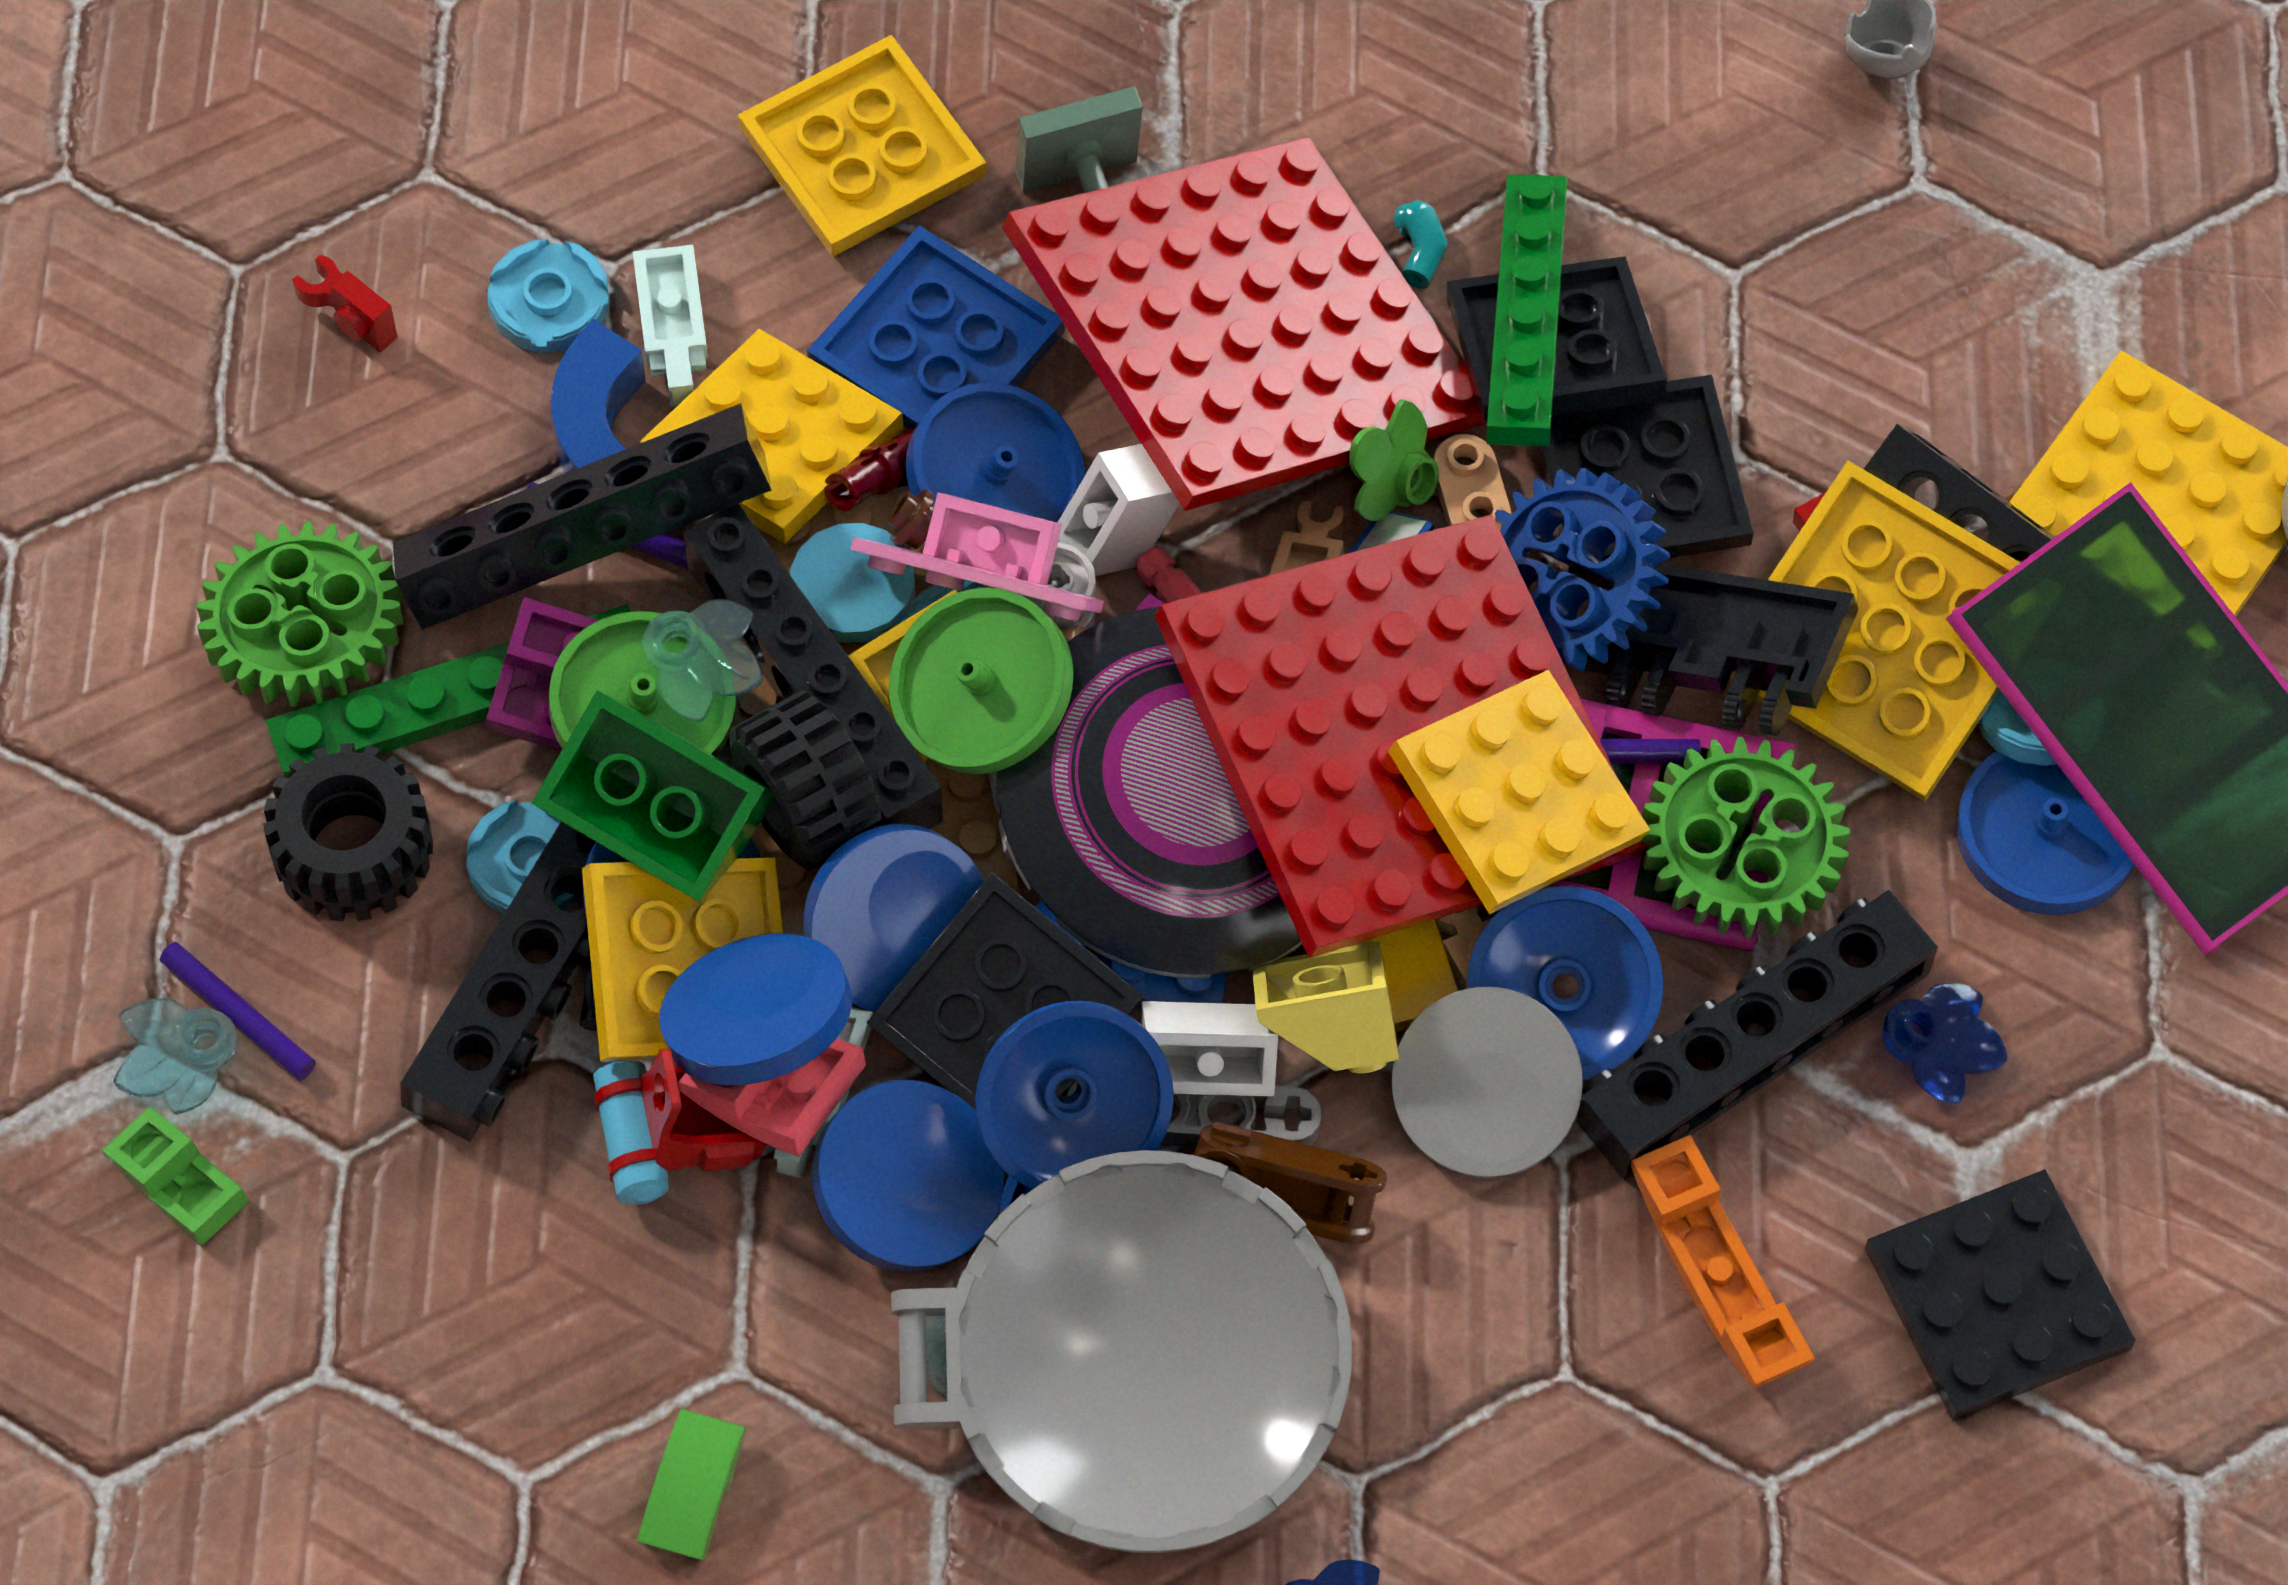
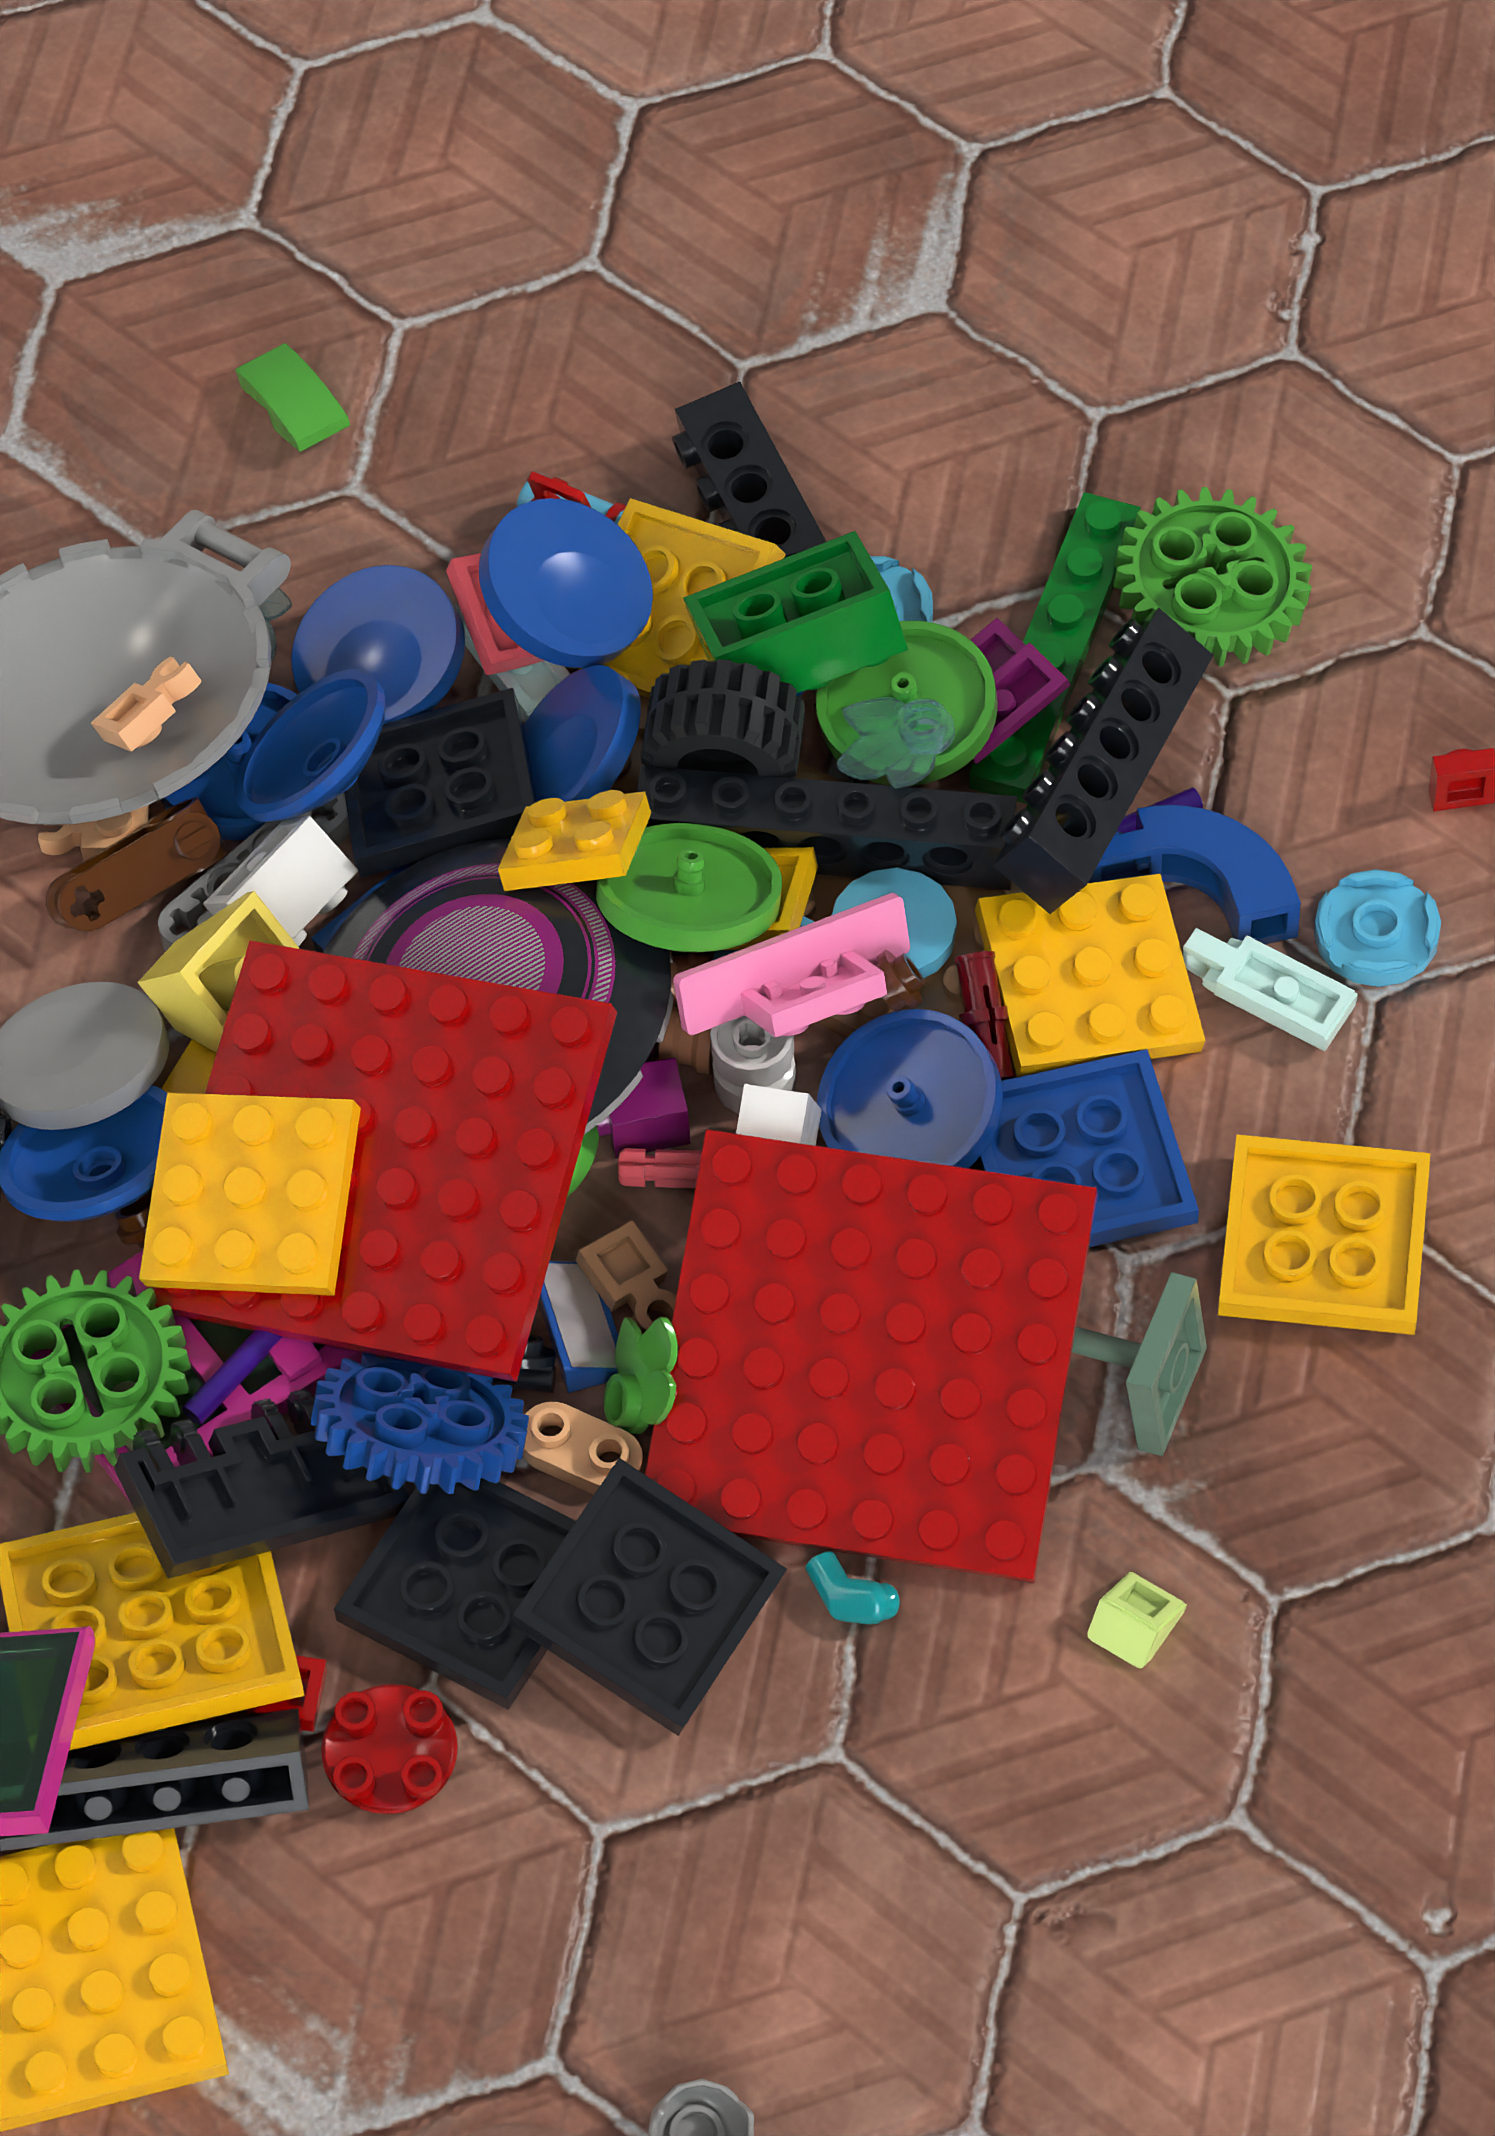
camera: 135 degrees right, 5 degrees down
bright green slope [102,1106,250,1246] -> none
clear light blue plate [113,998,238,1115] -> none
dark purple bar [159,942,316,1081] -> none
black tyre [263,743,433,922] -> none
green plate [1487,174,1567,447] -> none
none -> light nougat plate [91,656,201,752]
none -> red dish [321,1684,458,1814]
none -> yellow plate [498,790,651,891]
none -> yellowish green slope [1087,1572,1187,1668]

